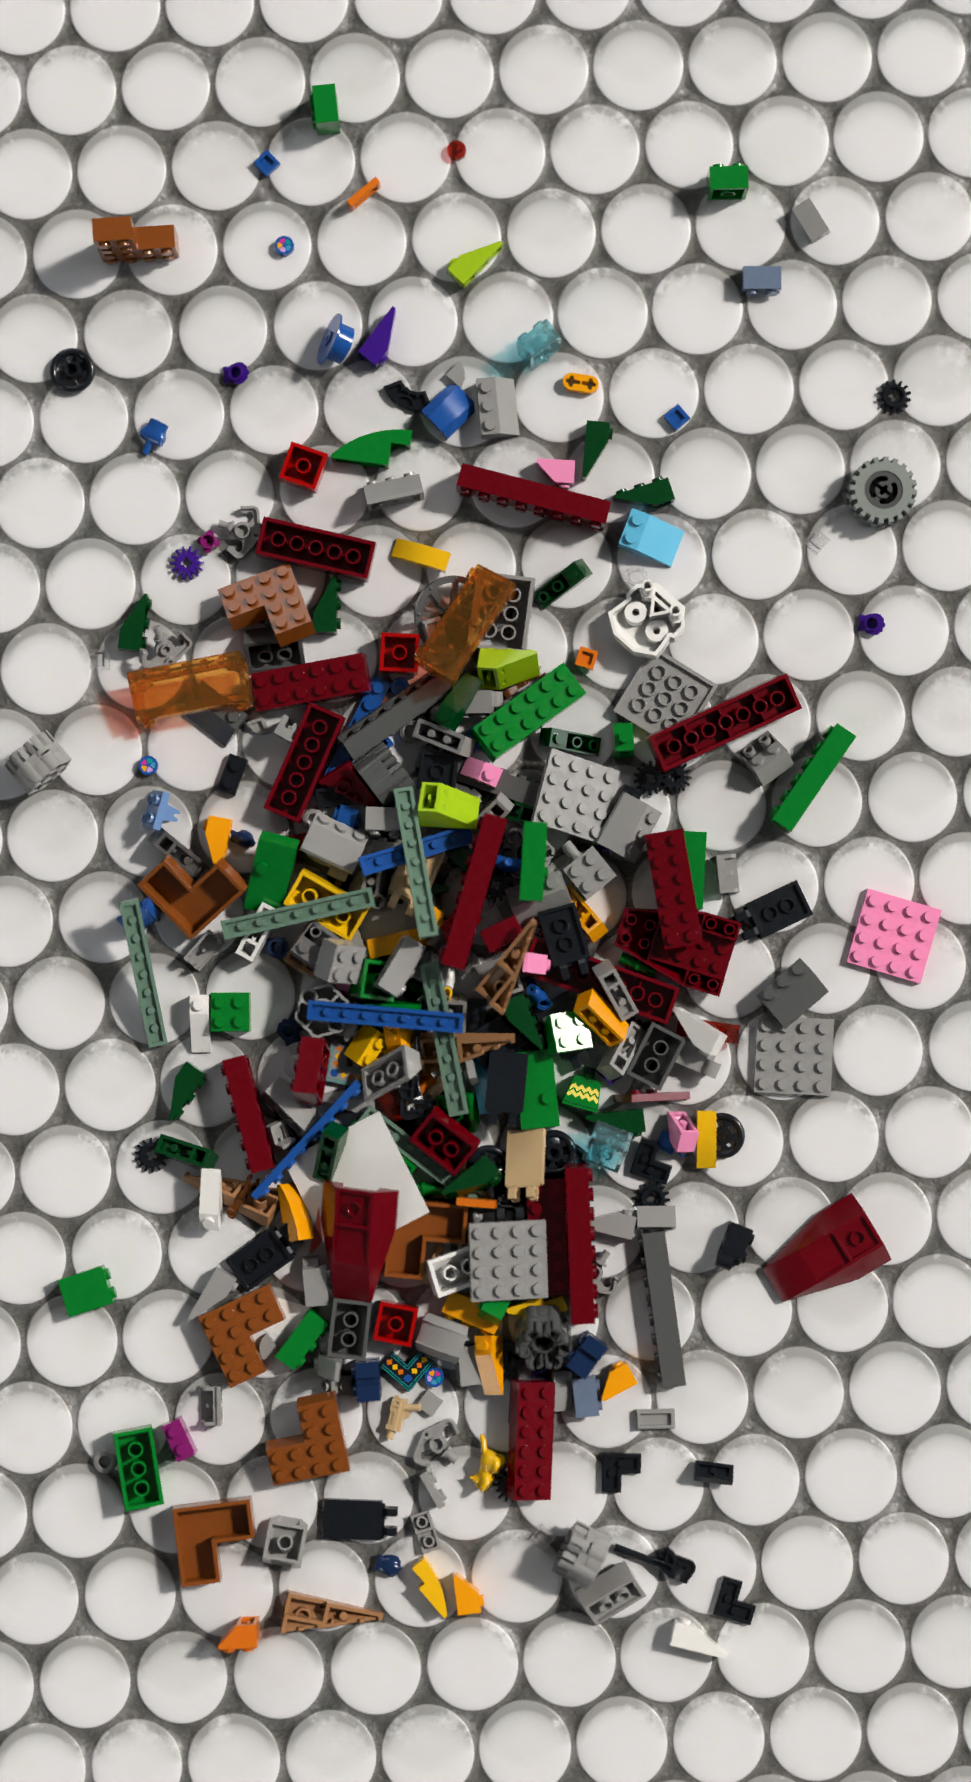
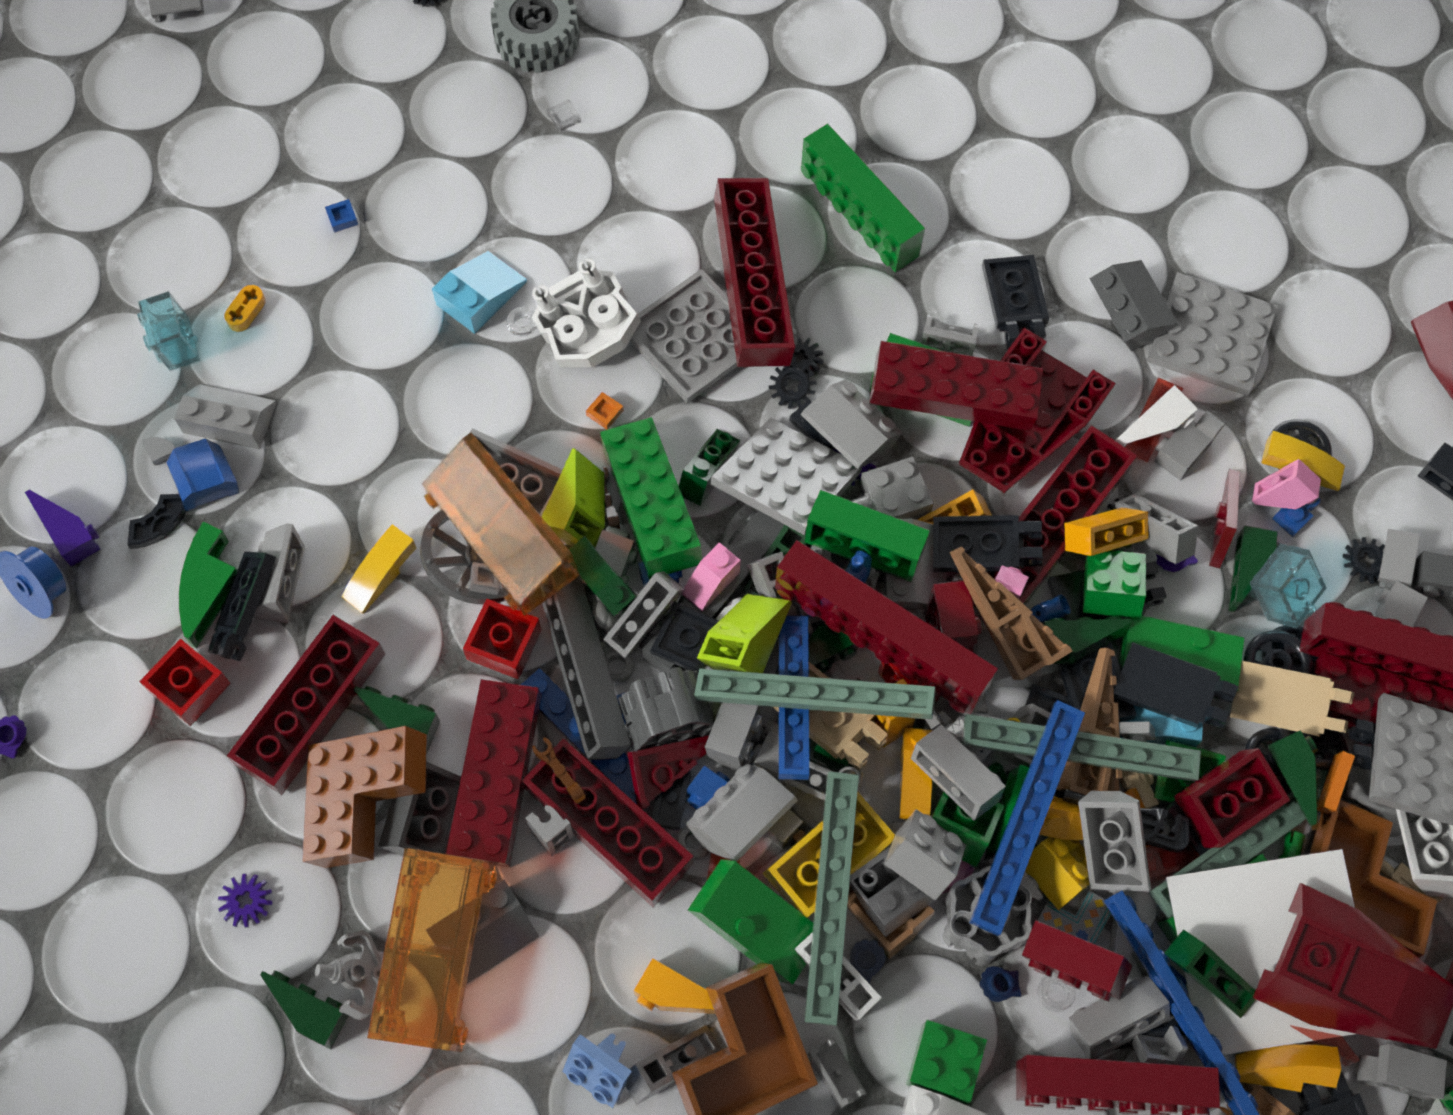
camera: 70 degrees left, 20 degrees down
clear tile [90,650,110,670] -> none
blue piece [139,418,169,455] -> none
blue tile [139,756,158,775] -> none
magenta plate [197,530,220,553] -> none
black plate [217,753,249,796] -> none
light grey piece [218,506,260,560] -> none
dark blue animal [230,830,256,848] -> none
light grey tile [245,715,271,735] -> none
blue tile [391,678,409,696] -> none
lime slope [447,241,503,289] -> none
dark red brick [456,463,611,532] -> none
dark green slope [534,559,593,610] -> none
bright pink slope [536,458,575,489] -> none
green torso [561,1066,601,1113] -> none
dark green slope [581,420,613,481] -> none
light grey slope [592,959,639,1022] -> none
green torso [612,722,634,759] -> none
dark green slope [613,476,675,508] -> none
green pin [618,952,657,978] -> none
dark grey slope [625,1022,687,1091] -> none
black tile [629,1136,672,1185] -> none
green brick [707,163,749,200] -> none
light grey slope [737,731,795,787] -> none
sand blue brick [741,266,781,296] -> none
bright pink plate [846,888,942,984] -> none
dark purple animal [857,613,885,635] -> none
none -> black tile [208,551,276,661]
none -> reddish brown piece [532,738,586,804]

